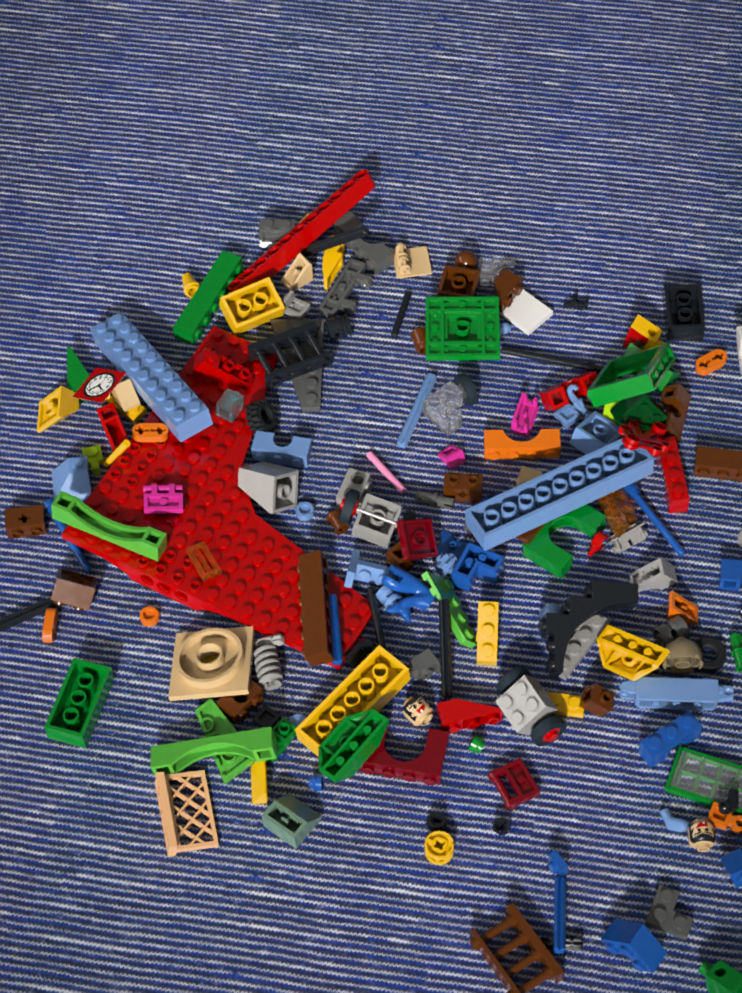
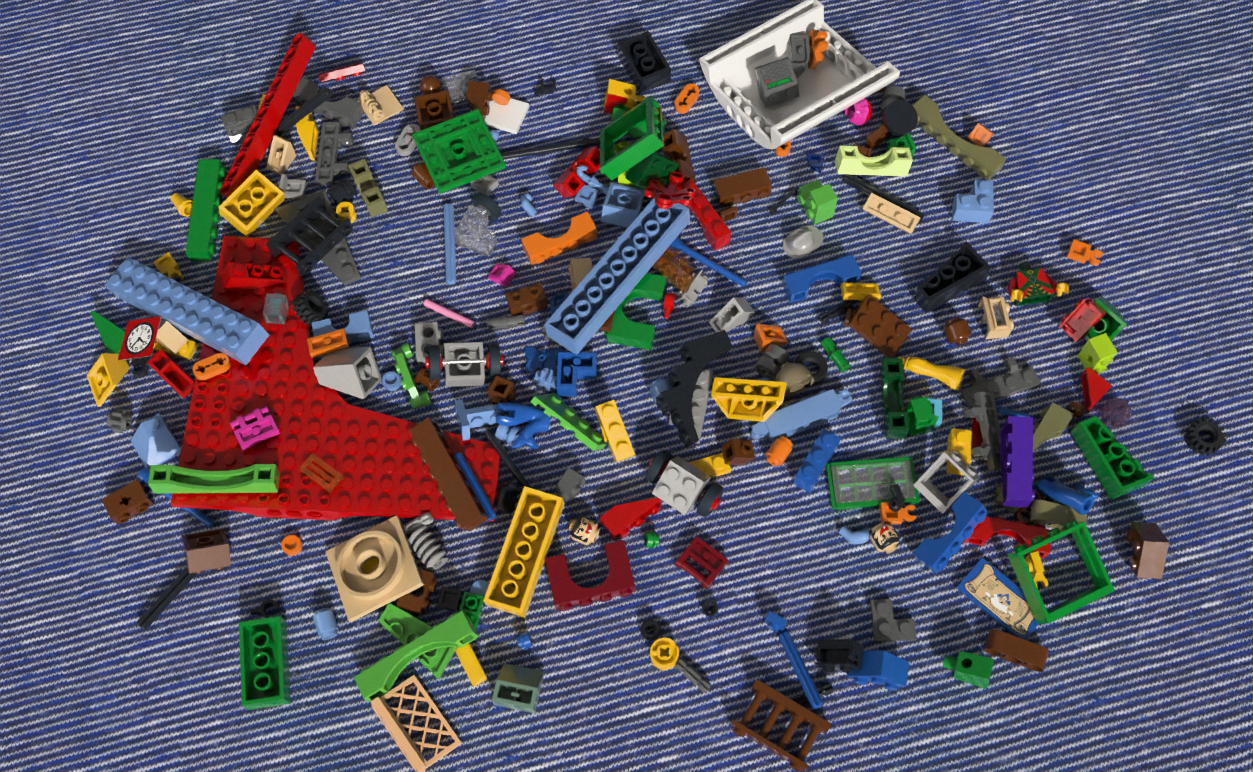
camera: 25 degrees left, 10 degrees up
orange beam [42,608,58,643] -> none
lime plate [82,444,104,476] -> none
yellow bar [103,439,131,467] -> none
green wedge [318,708,389,783] -> none
black bar [391,292,412,338] -> none
dark red tile [396,518,439,560] -> none
black axle [438,599,453,698] -> none
dark pink hinge [511,393,539,438] -> none
none -> dark grey gear [107,409,132,434]
none -> black piece [130,356,152,378]
none -> yellow plate [153,252,184,280]
none -> black piece [250,599,281,618]
none -> orange plate [307,328,349,358]
none -> medium blue brick [313,608,338,640]
none -> hinge [318,62,365,82]
none -> yellow wheel [336,202,357,223]
none -> olive arch [348,159,388,218]
none -> bright green plate [391,342,432,410]
none -> light grey plate [395,124,421,156]
none -> light grey bracket [470,175,499,196]
none -> orange tile [492,89,510,105]
none -> medium blue arm [520,193,538,217]
none -> dark grey axle [675,658,711,693]
none -> reddish brown slope [717,206,738,222]
none -> orange brick [765,436,793,466]
none -> black hinge [814,639,864,673]

